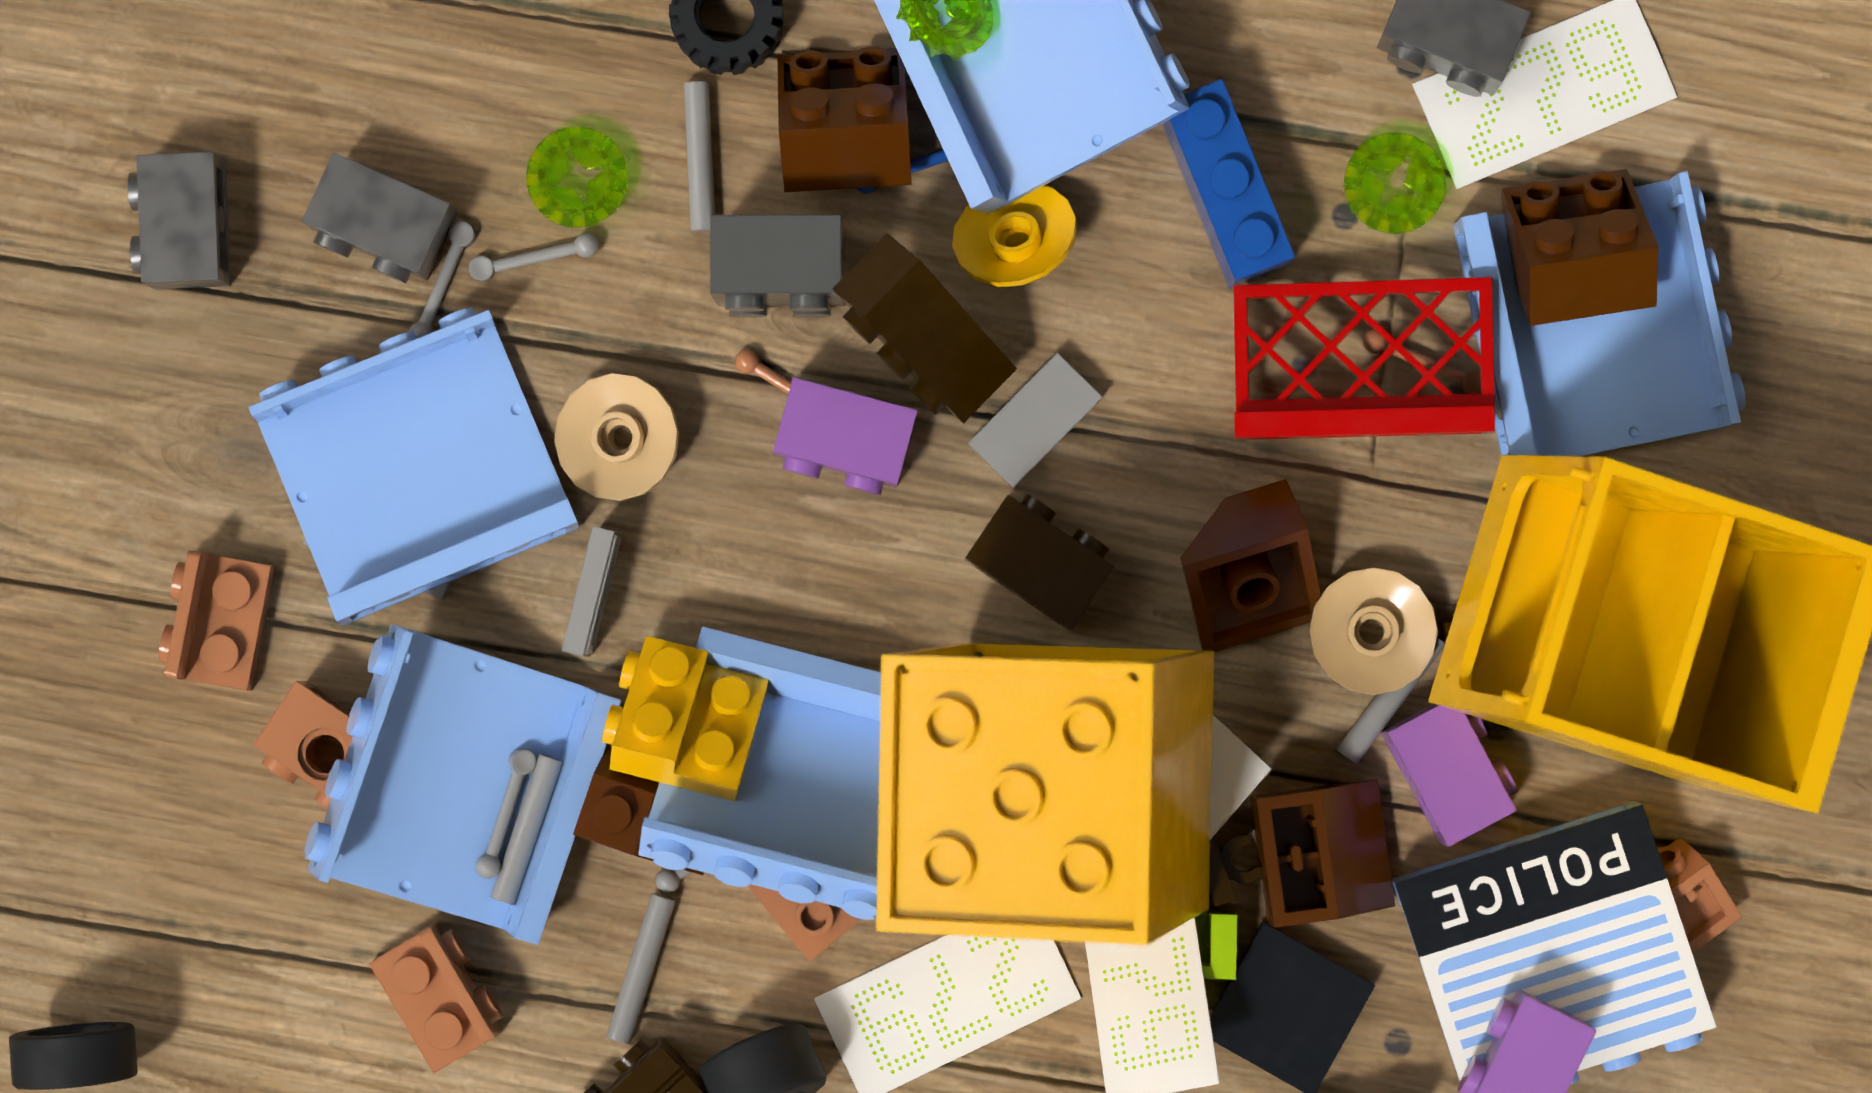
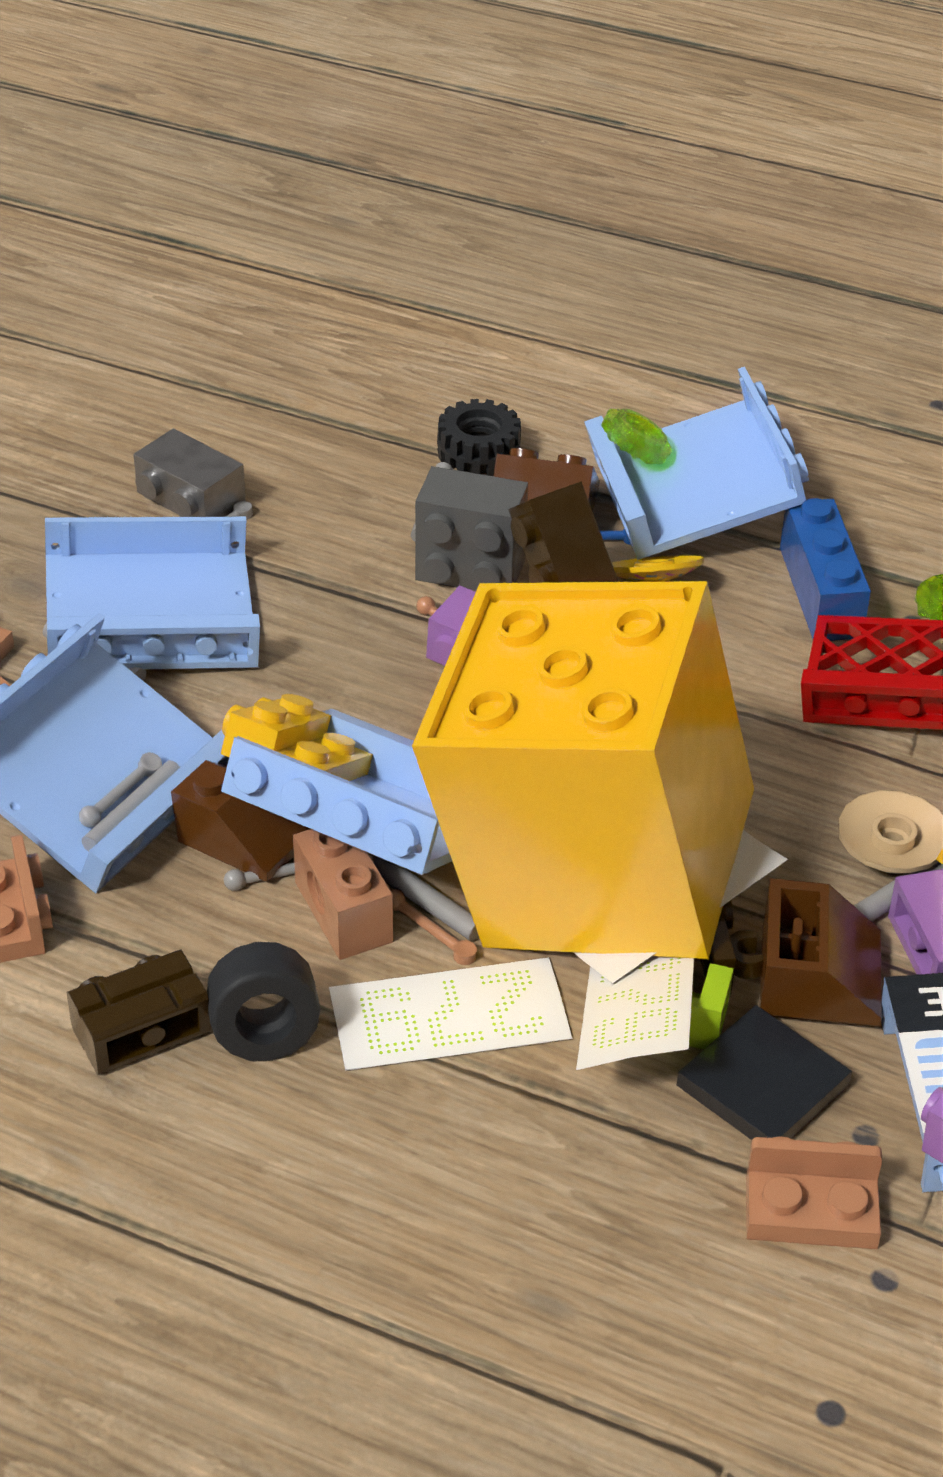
camera: 10 degrees right, 45 degrees down
flat silver brick [128,152,231,290] -> none
light grey hinge [469,233,599,282] -> none
clear neon green gear [526,127,628,228] -> none
tan dish [554,373,679,501] -> none
light grey tile [561,526,622,657] -> none
light grey piece [606,893,676,1044] -> none
reddish brown slope [1180,479,1321,652] -> none

